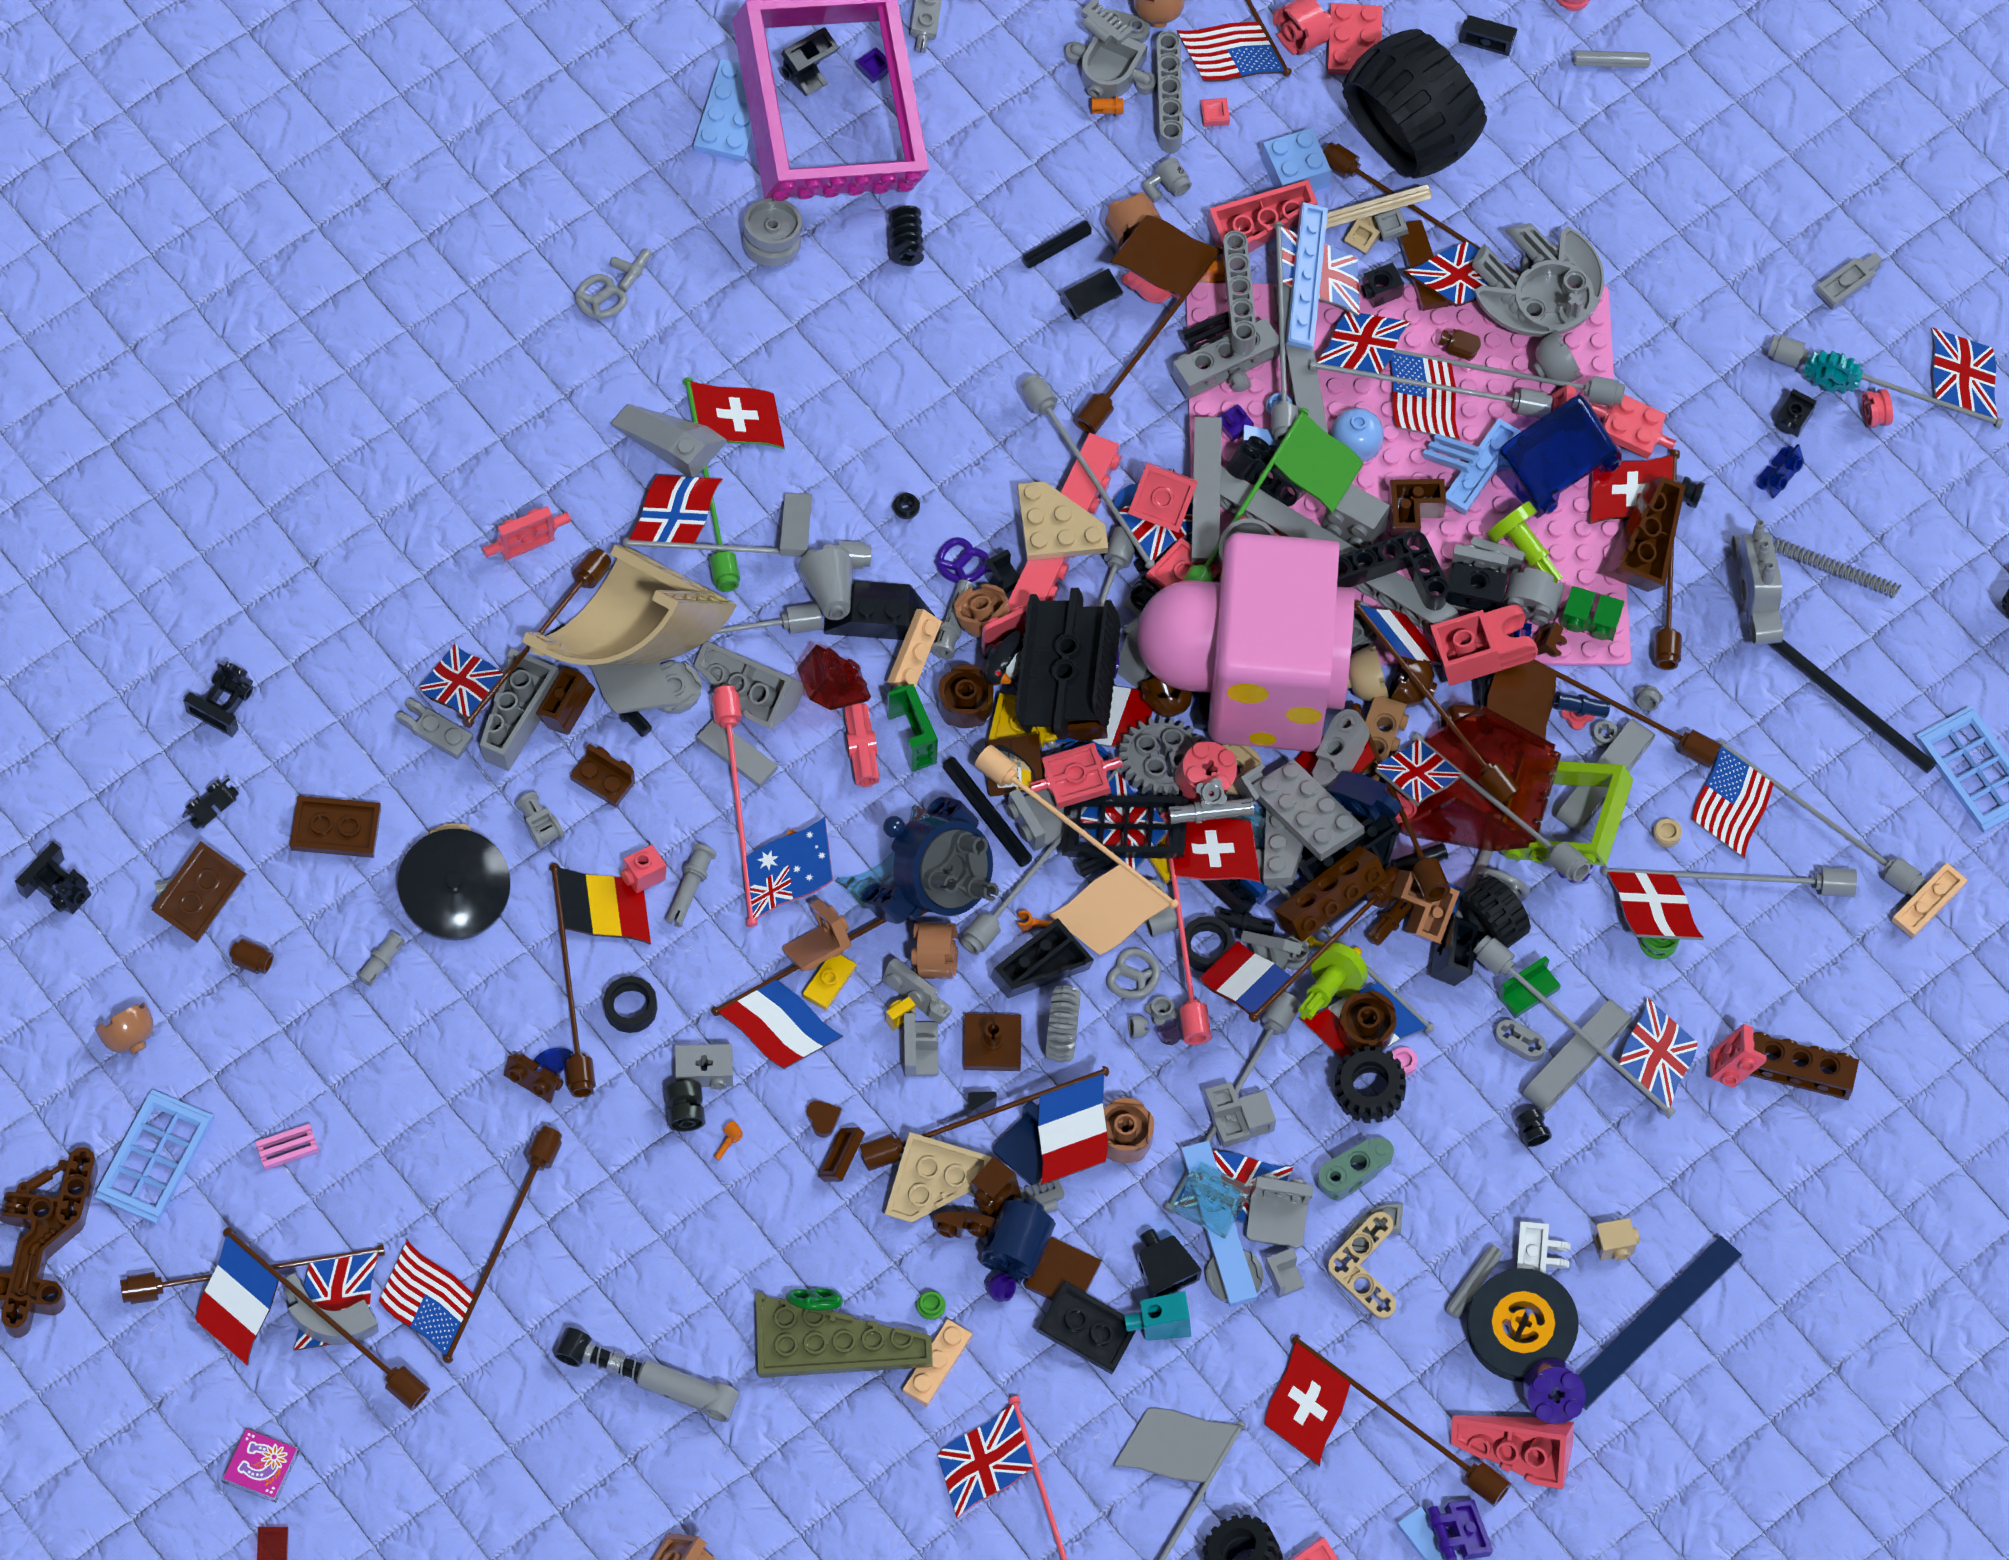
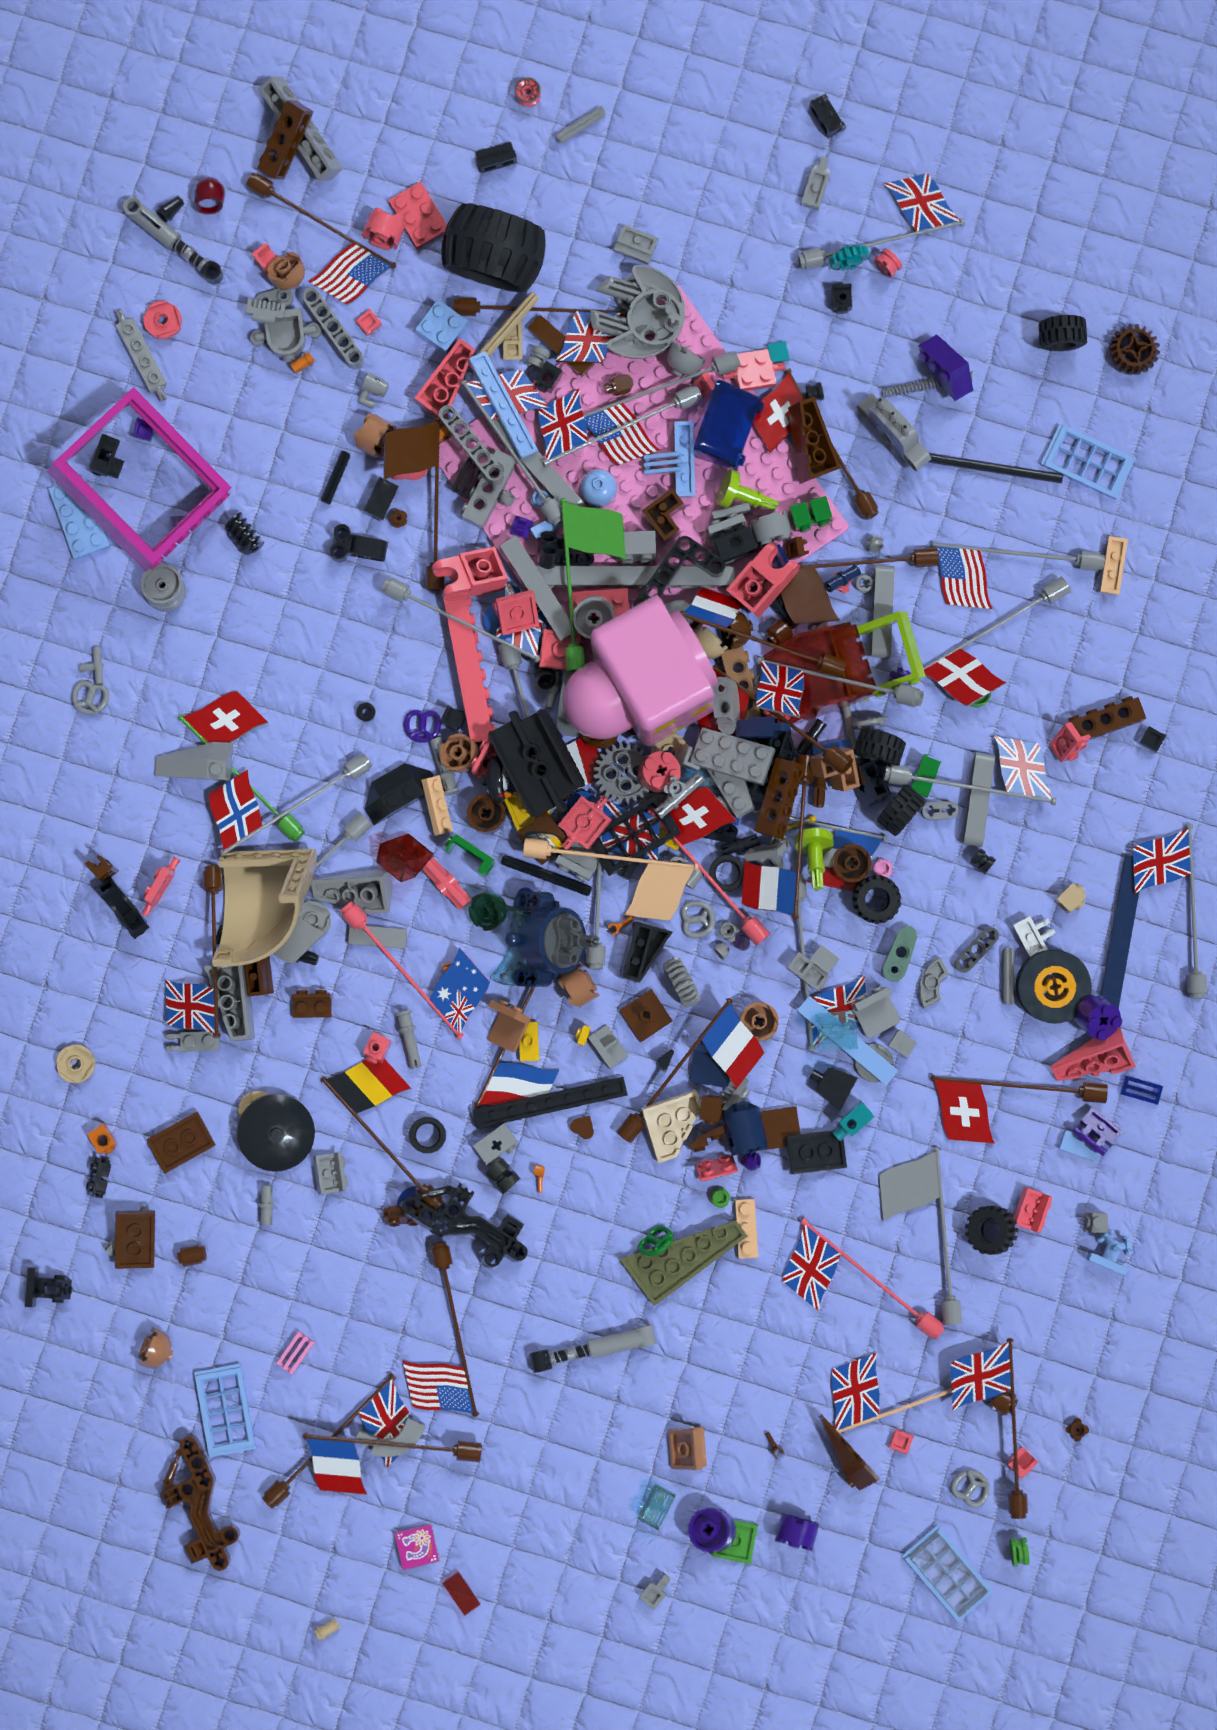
camera: 30 degrees left, 20 degrees up
black tile [183,661,253,738] -> none
light grey connector [515,792,565,850] -> none
light grey tile [780,493,812,557] -> none
light grey cone [799,544,853,620] -> none
reddish brown tile [818,1127,865,1182] -> none
light grey hinge [882,958,953,1024] -> none
tan plate [1017,481,1108,561] -> none
tan beam [1328,1212,1396,1320] -> none
light grey tile [1375,208,1409,242] -> none
tan tile [1653,818,1682,848] -> none
clear blue hinge [1756,444,1805,499] -> none
none -> tan plate [56,1045,96,1083]
none -> reddish brown hinge [85,855,119,881]
none -> orange brick [87,1124,118,1155]
none -> black arch [95,876,150,939]
none -> light grey bracket [313,1152,348,1195]
none -> tan pin [314,1618,341,1641]
none -> black piece [330,524,388,563]
none -> reddish brown plate [389,509,407,528]
none -> black beam [399,1183,528,1268]
none -> coral brick [432,546,508,601]
none -> clear green cylinder [468,891,508,931]
none -> black tile [473,1076,628,1129]
none -> light grey wheel [526,345,551,371]
none -> light grey plate [613,225,659,265]
none -> coral hinge [695,1155,738,1181]
none -> teal tile [767,341,790,364]
none -> black hinge [809,94,846,139]
none -> black tyre [877,785,925,836]
none -> dark purple wedge [918,334,974,401]
none -> dark grey beam [955,927,999,973]
none -> clear blue tile [1120,1076,1163,1105]
none -> flag [1132,824,1207,999]
none -> black plate [1139,726,1166,753]

